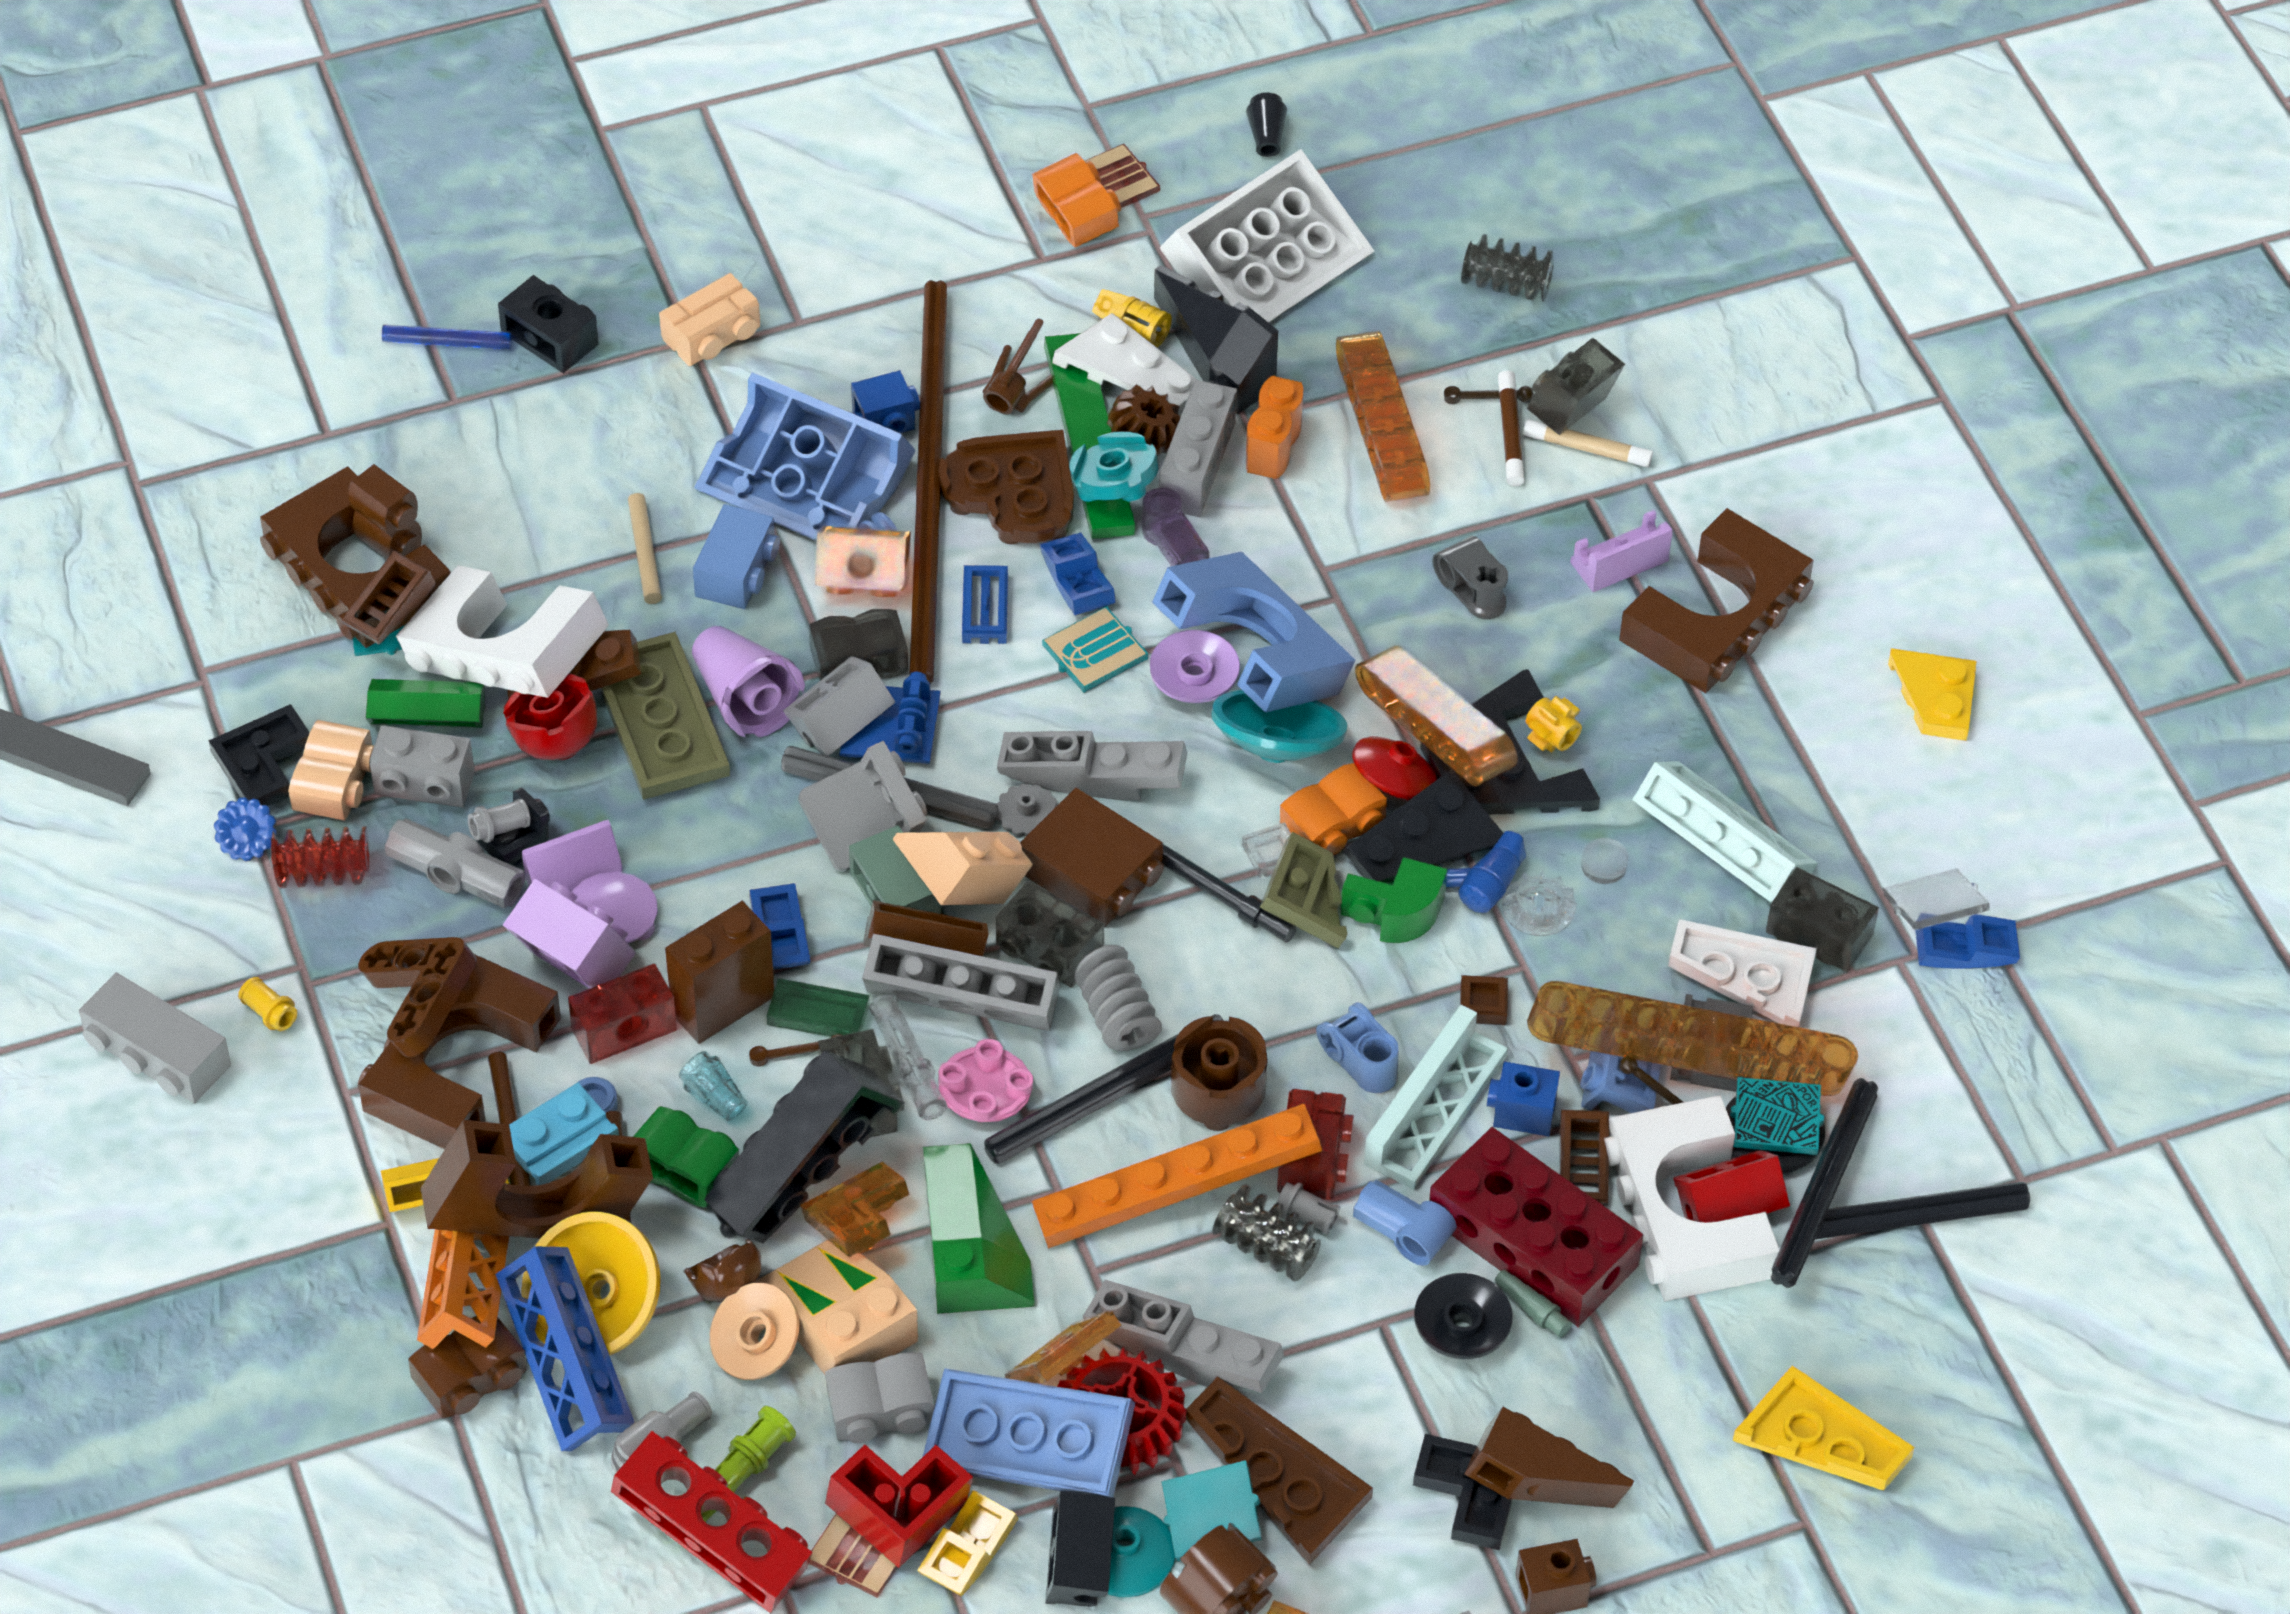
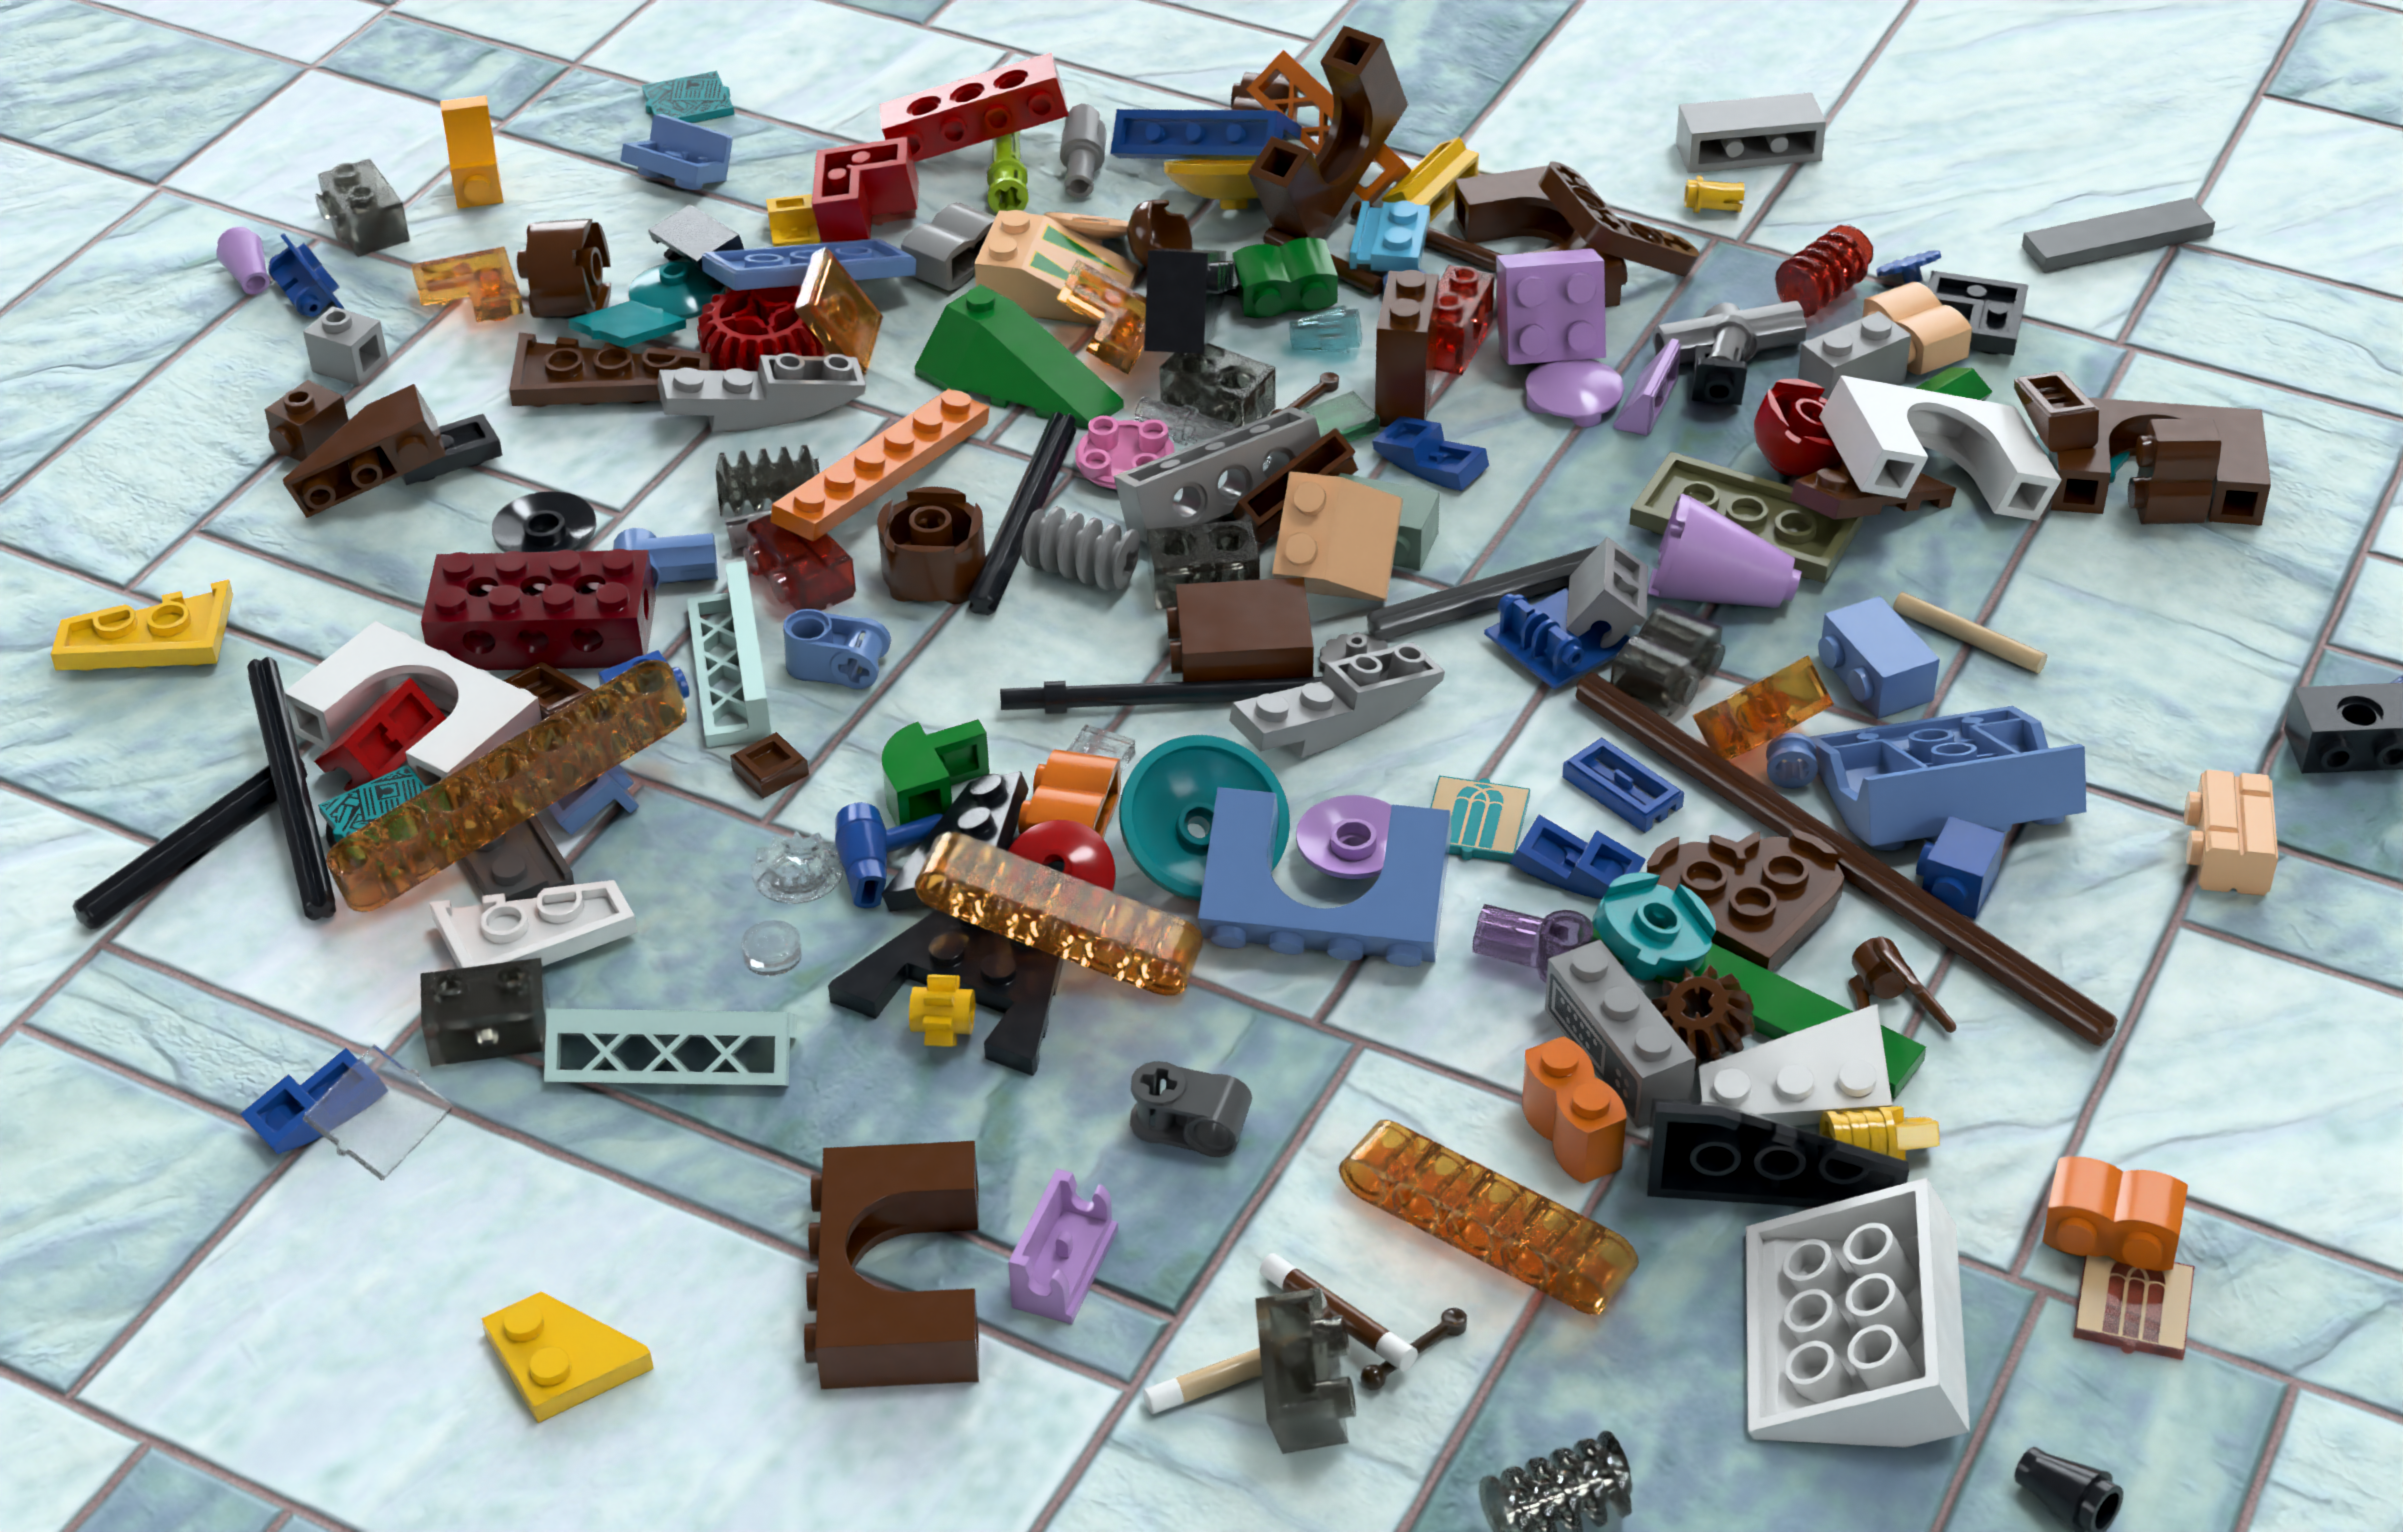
camera: 140 degrees right, 10 degrees down
light grey bracket [798,741,927,871] -> none
olive wing [1260,832,1348,948] -> none

